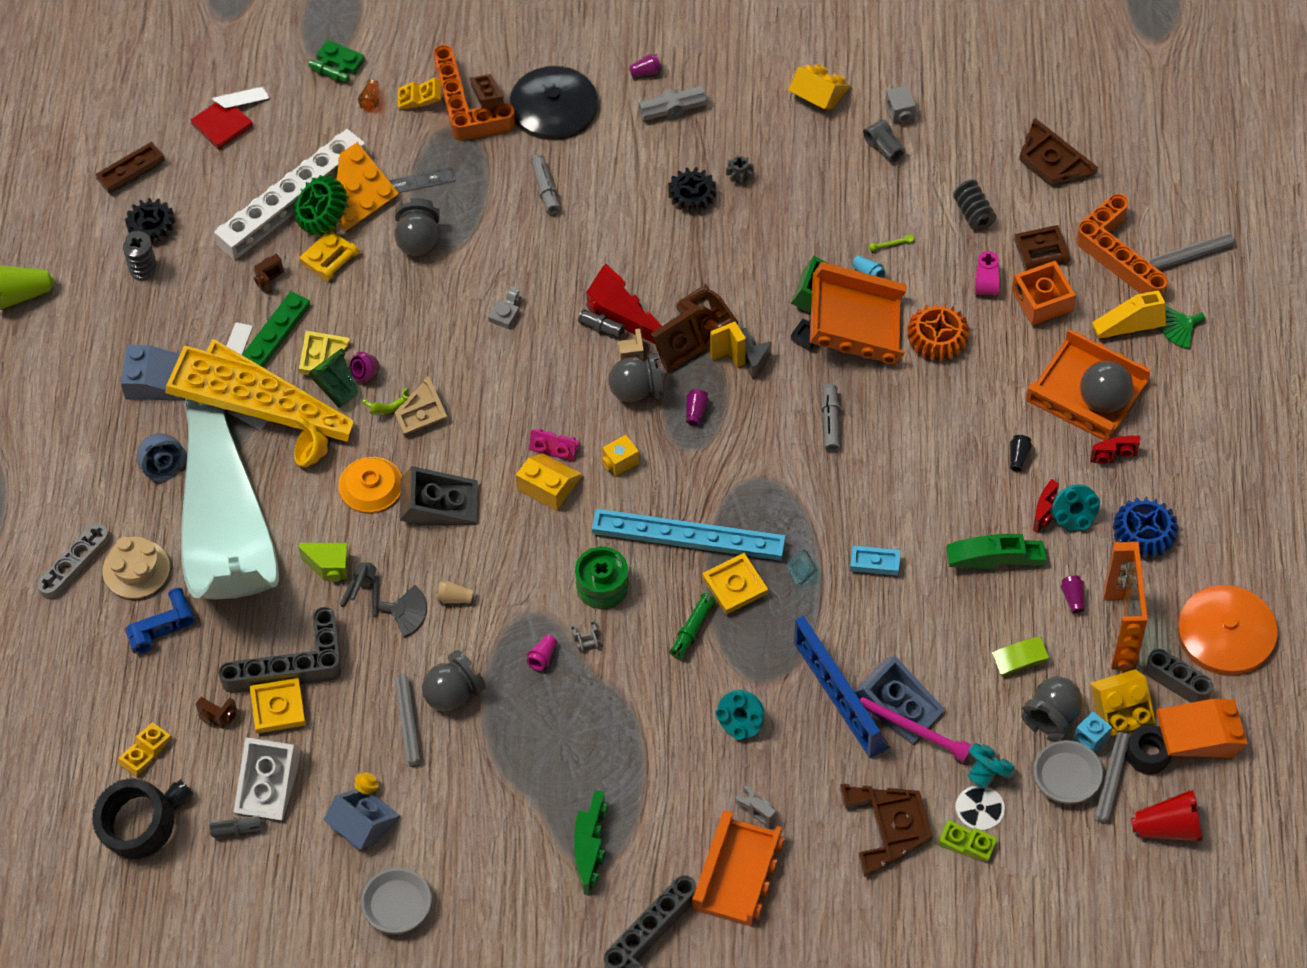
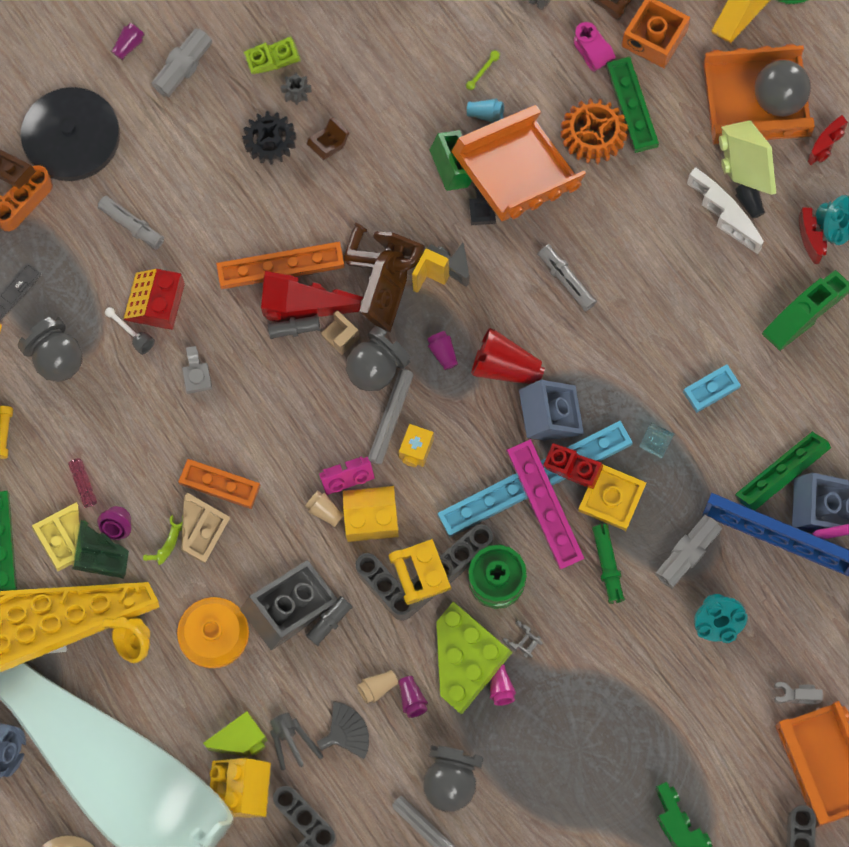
camera: 35 degrees left, 15 degrees up
none -> clear pink axle [68,458,97,508]
none -> hinge [105,307,155,355]
none -> red slope [124,269,185,330]
none -> orange plate [178,459,261,509]
none -> yellow slope [210,758,271,818]
none -> orange plate [216,241,345,290]
none -> lime slope [244,36,301,74]
none -> tan cone [305,490,344,527]
none -> dark grey pin [306,596,353,646]
none -> reddish brown bracket [307,117,349,160]
none -> dark grey beam [356,524,493,621]
none -> light grey axle [368,369,413,465]
none -> yellow plate [388,539,451,605]
none -> magenta cone [398,676,428,718]
none -> lime plate [436,602,513,714]
none -> red cone [471,328,545,385]
none -> dark pink plate [506,439,584,570]
none -> sand blue slope [519,380,584,441]
none -> red slope [543,443,603,489]
none -> green plate [606,57,659,153]
none -> light grey piece [655,515,722,589]
none -> white slope [687,167,764,254]
none -> yellowish green slope [719,120,776,195]
none -> green plate [735,431,831,511]

